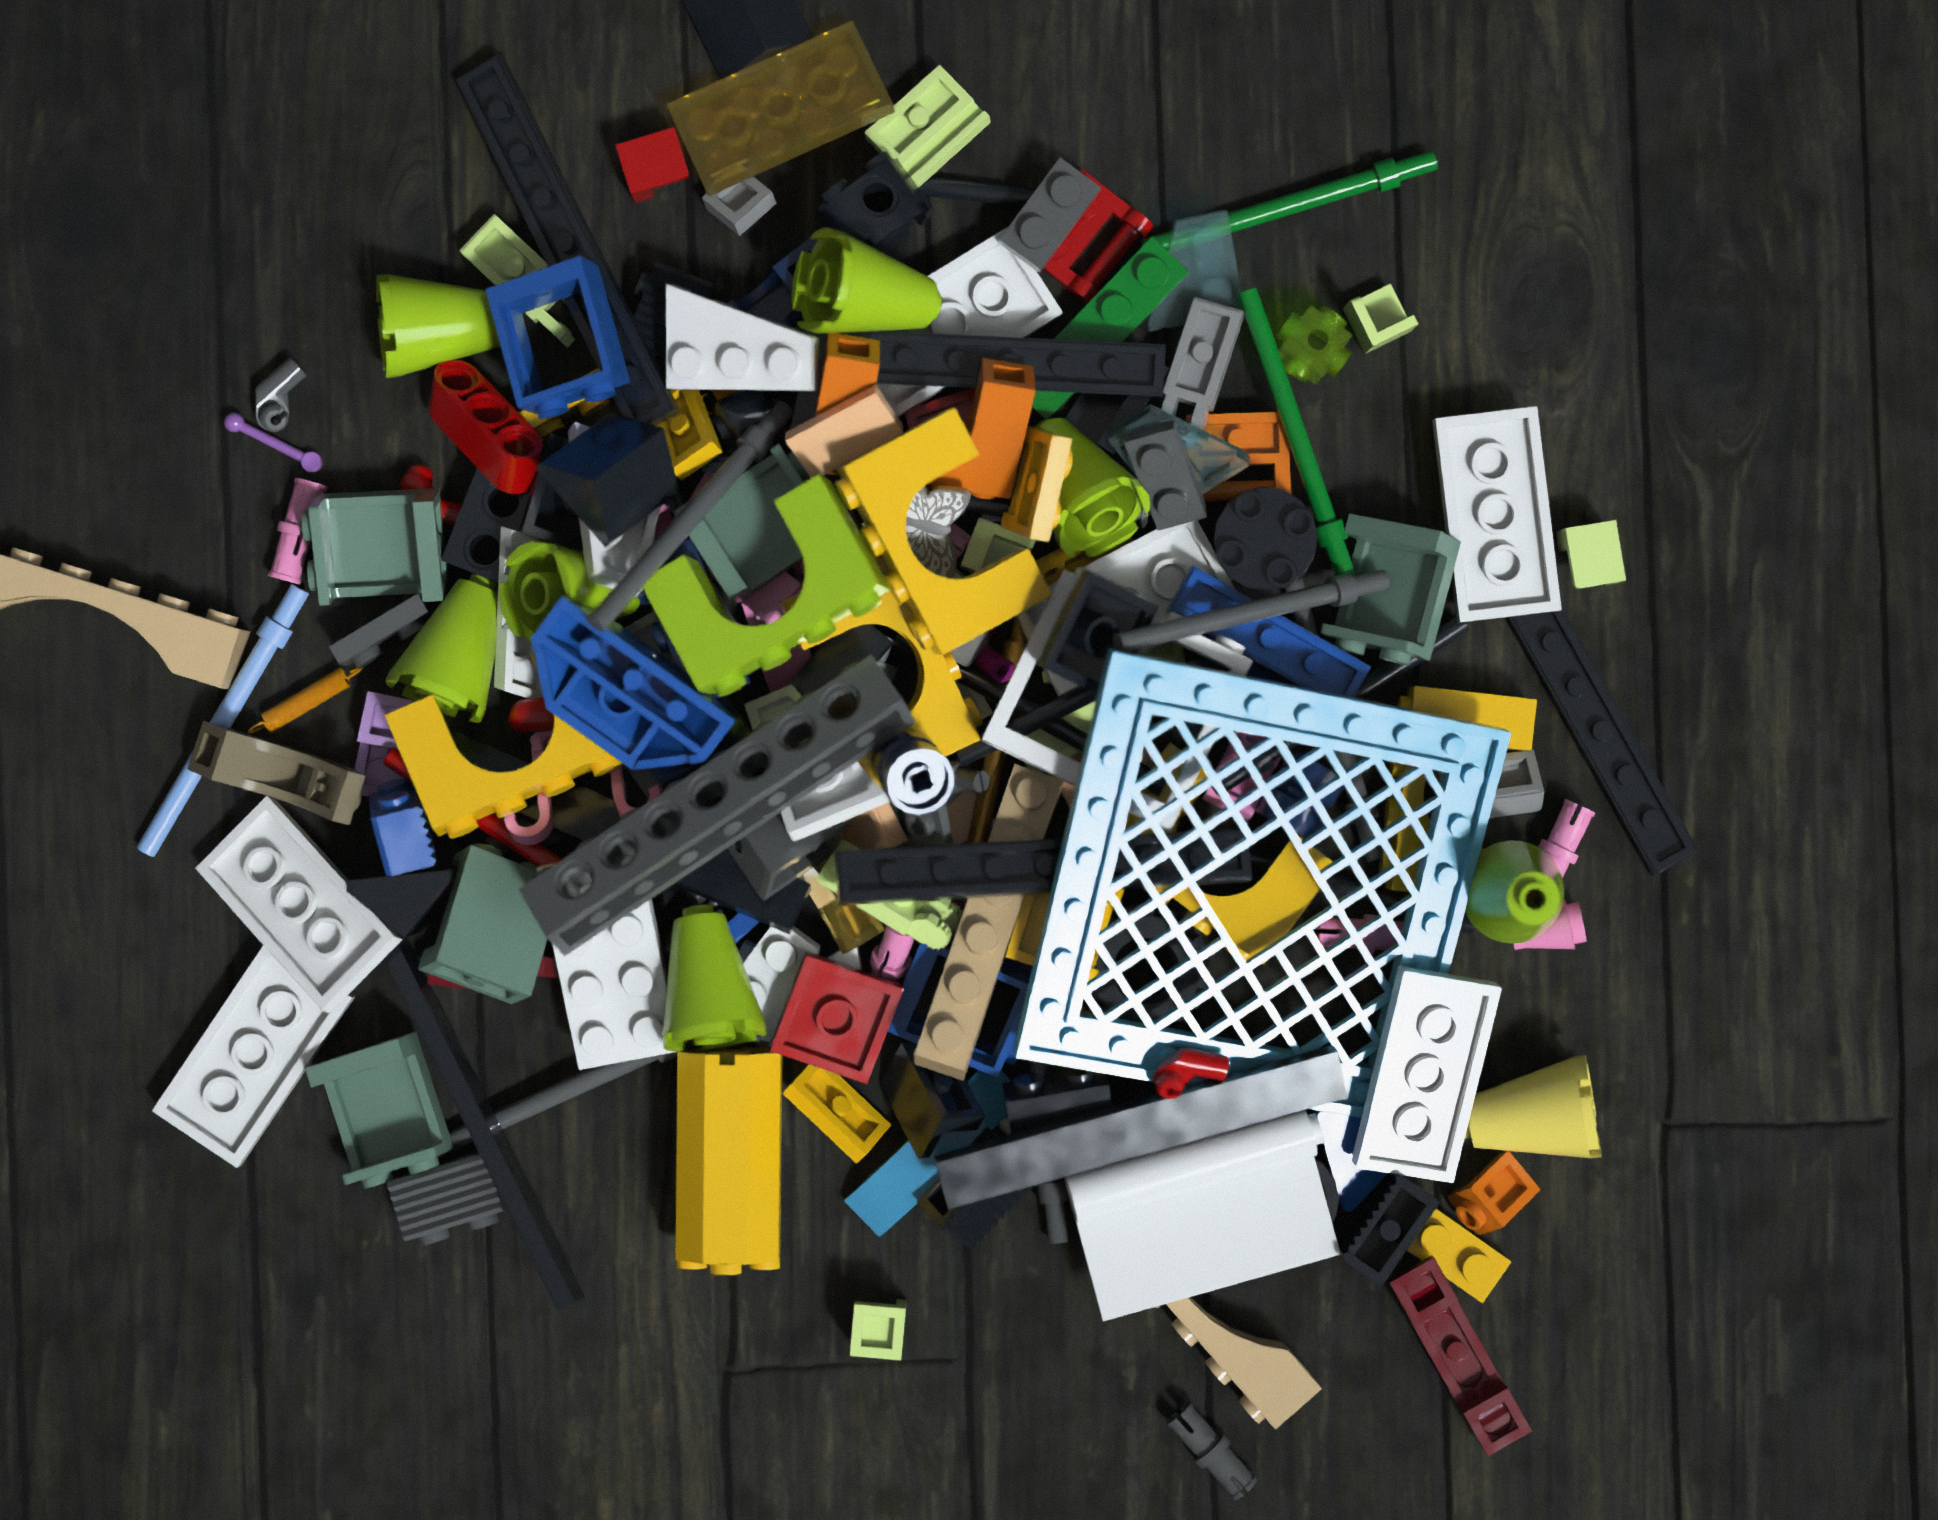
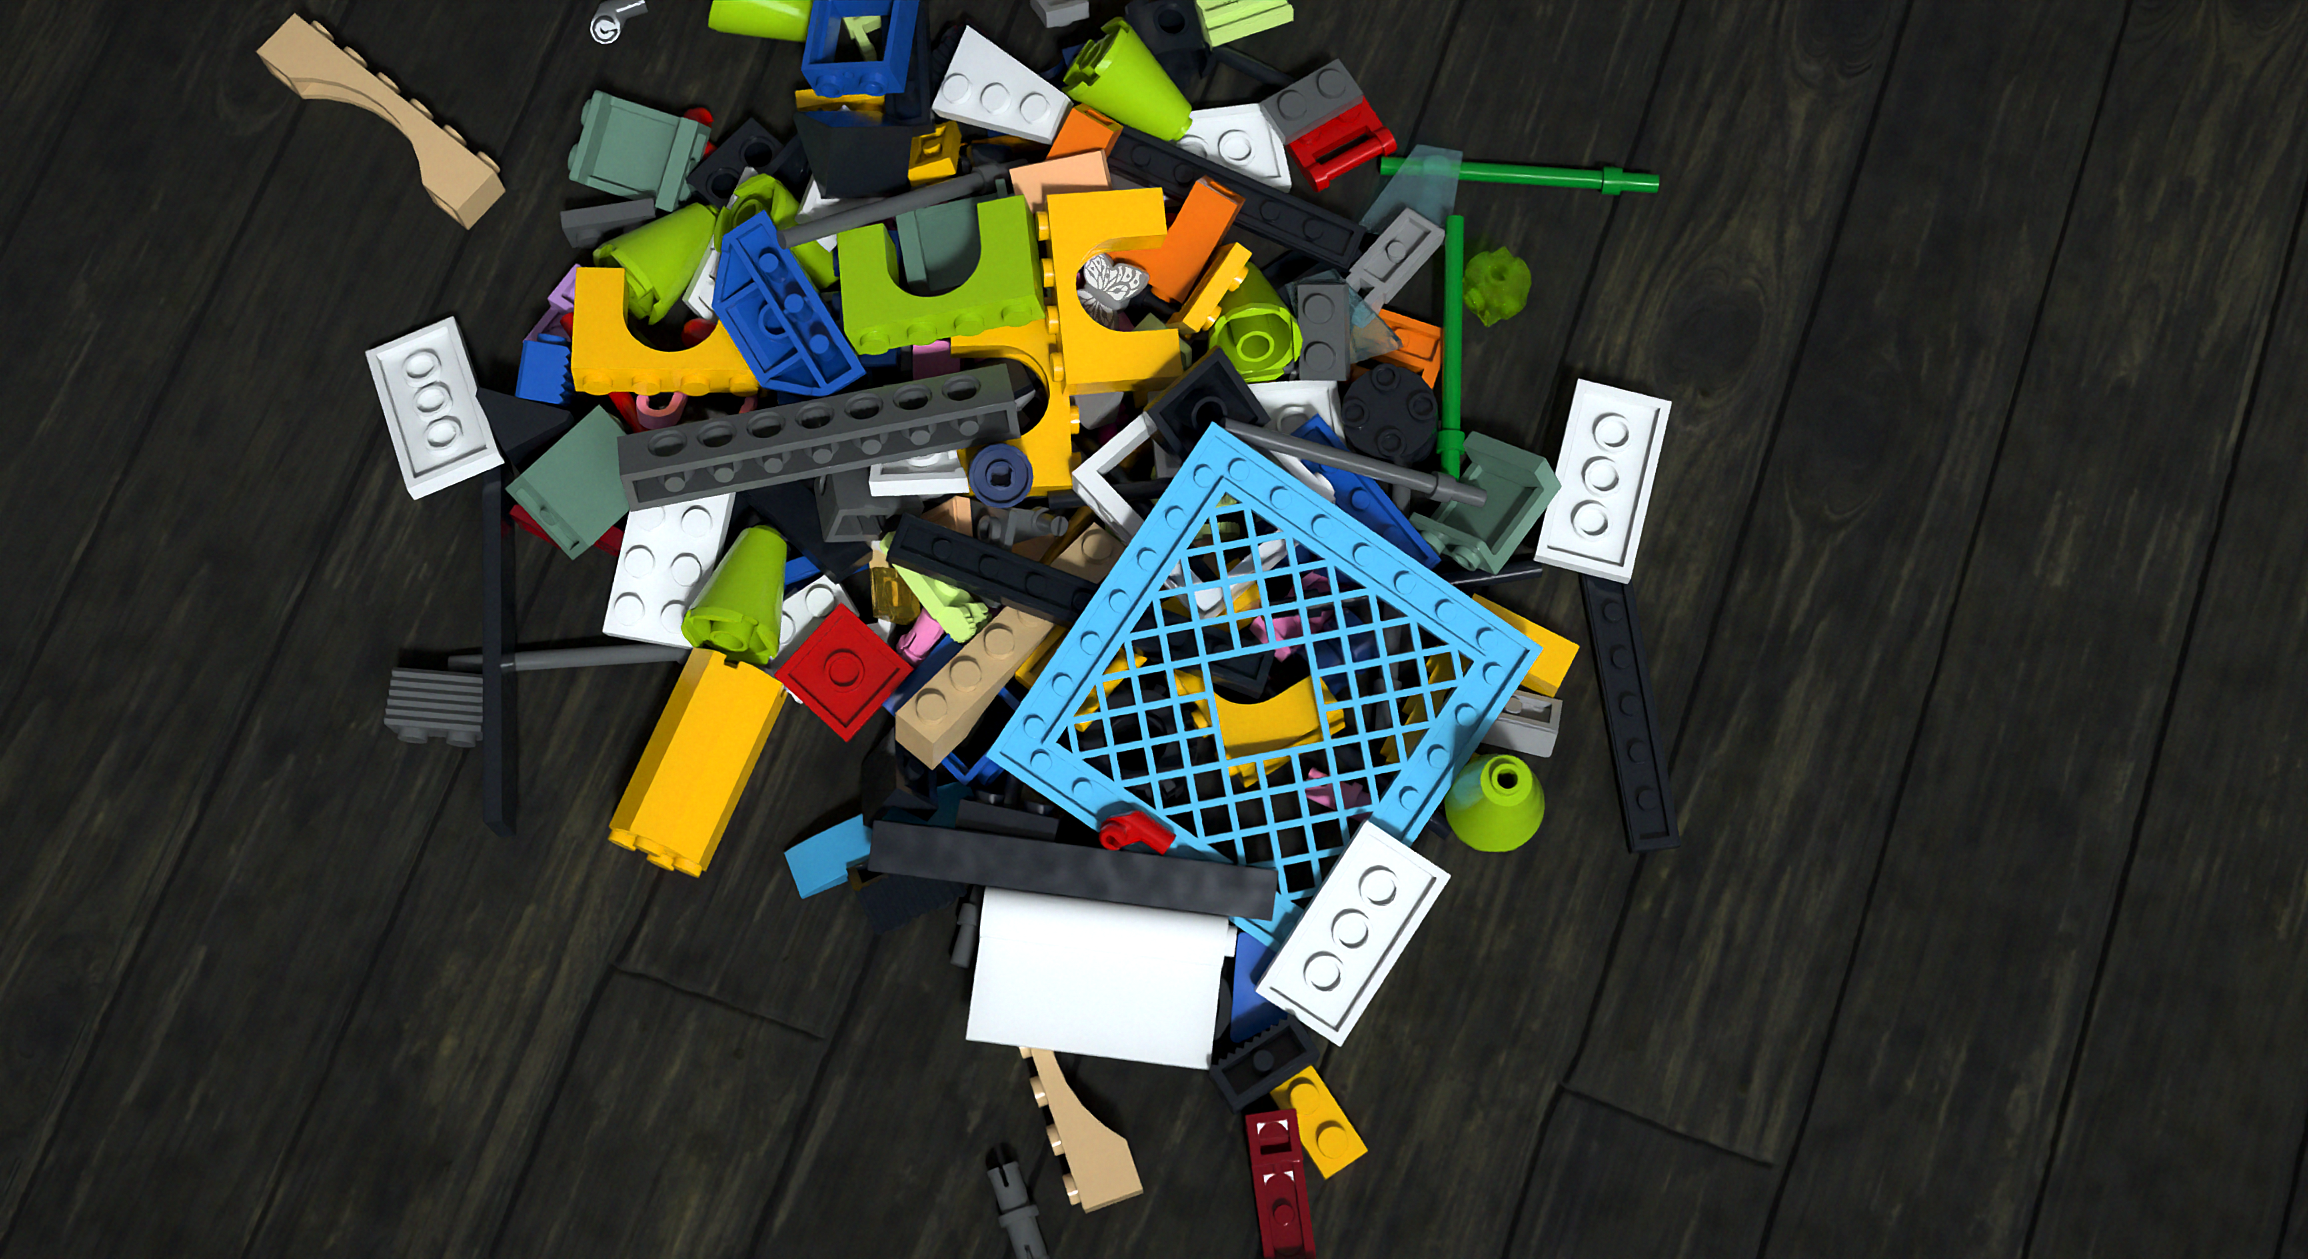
camera: 25 degrees right, 15 degrees down
light blue bar [136,583,309,857] -> none
white plate [152,945,355,1168] -> none
dark tan arch [187,721,365,825] -> none
medium lavender hinge [224,412,323,473] -> none
light orange piece [248,667,363,733] -> none
bright pink pin [268,477,327,585] -> none
sand green panel [305,1031,454,1189] -> none
red beam [428,360,543,494] -> none
yellow plate [782,1064,891,1164] -> none
yellowish green panel [850,1299,907,1360] -> none
green plate [1032,236,1190,419] -> none
yellowish green panel [1343,284,1418,354] -> none
orange bracket [1447,1151,1541,1235] -> none
light yellow cone [1464,1055,1602,1158] -> none
bright pink cone [1513,899,1587,950] -> none
bright pink pin [1539,799,1595,878] -> none
yellowish green panel [1556,520,1626,589] -> none

